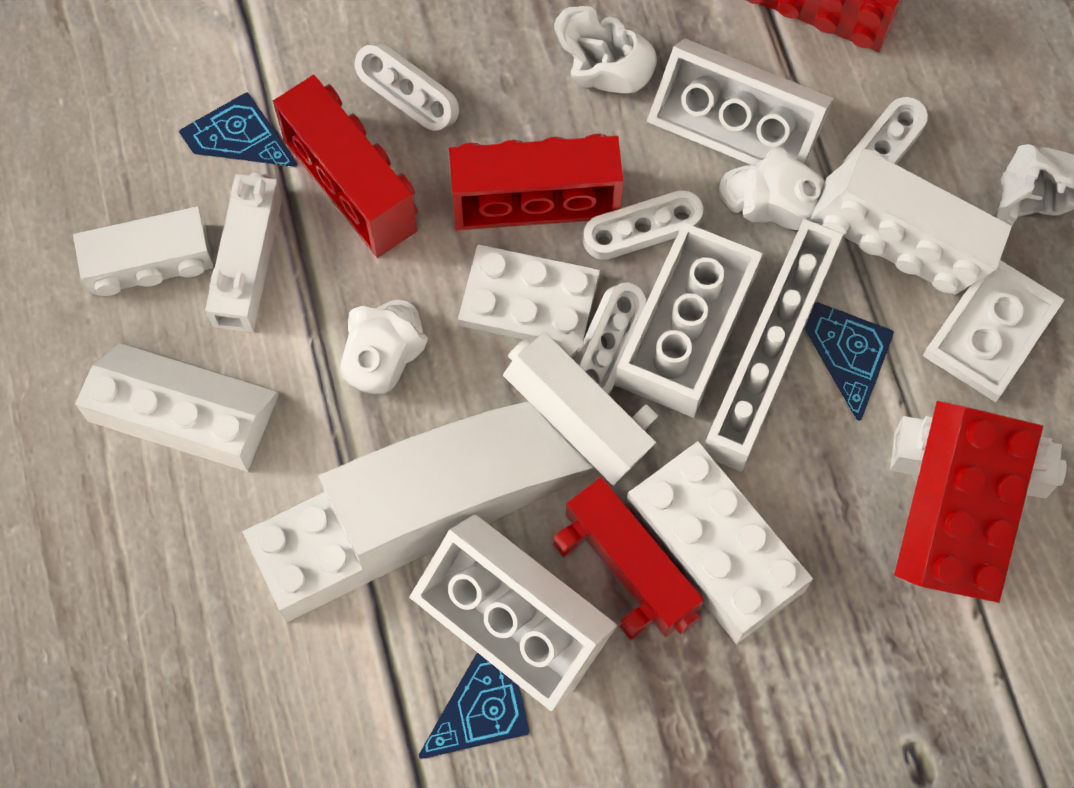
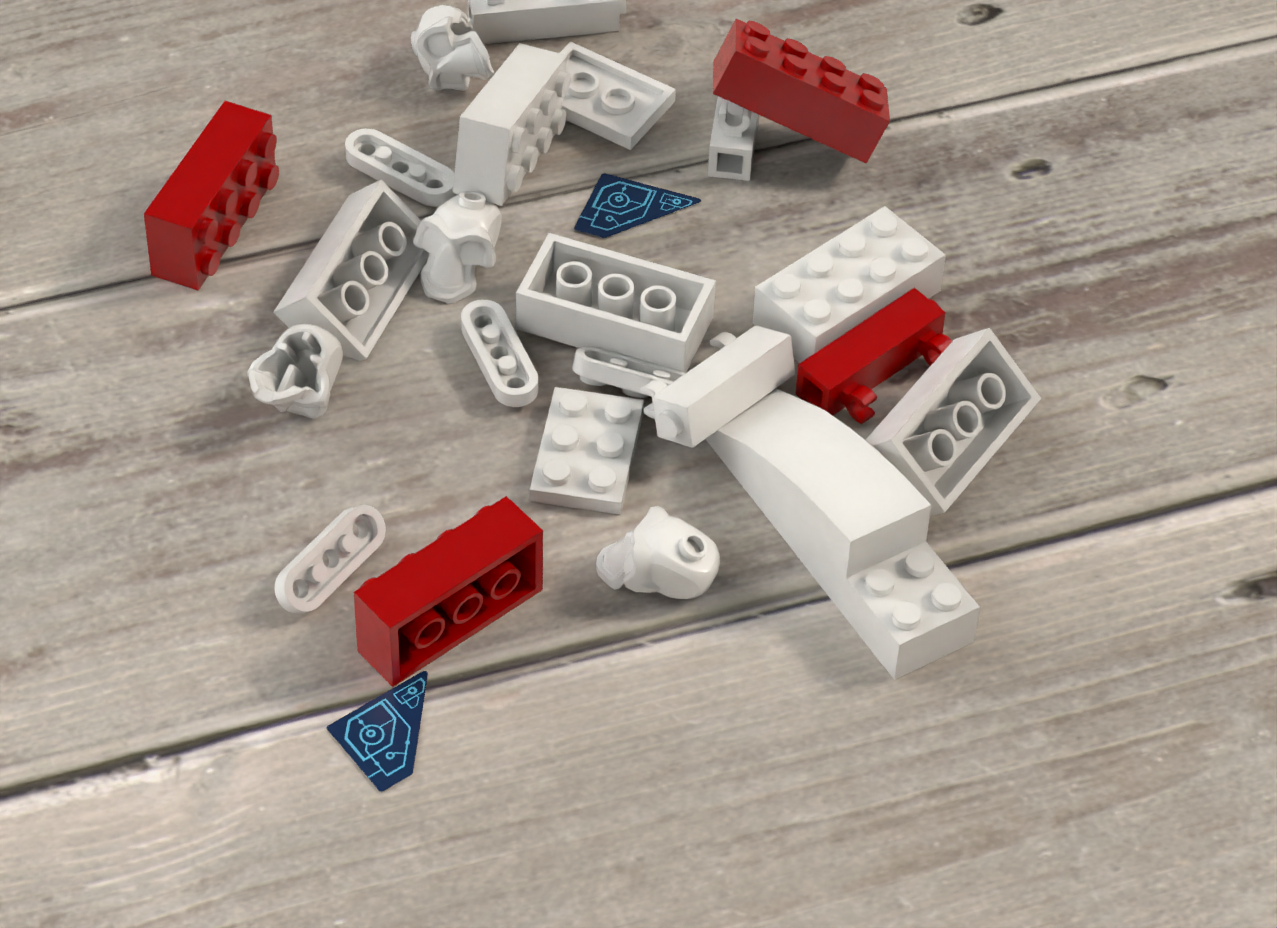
camera: 95 degrees left, 20 degrees down
white brick [73,206,214,296] -> none
white slope [75,343,279,472] -> none
white brick [205,173,282,333] -> none
dark blue sticker [419,653,530,759] -> none
red brick [449,134,623,231] -> none
white brick [704,219,843,472] -> none

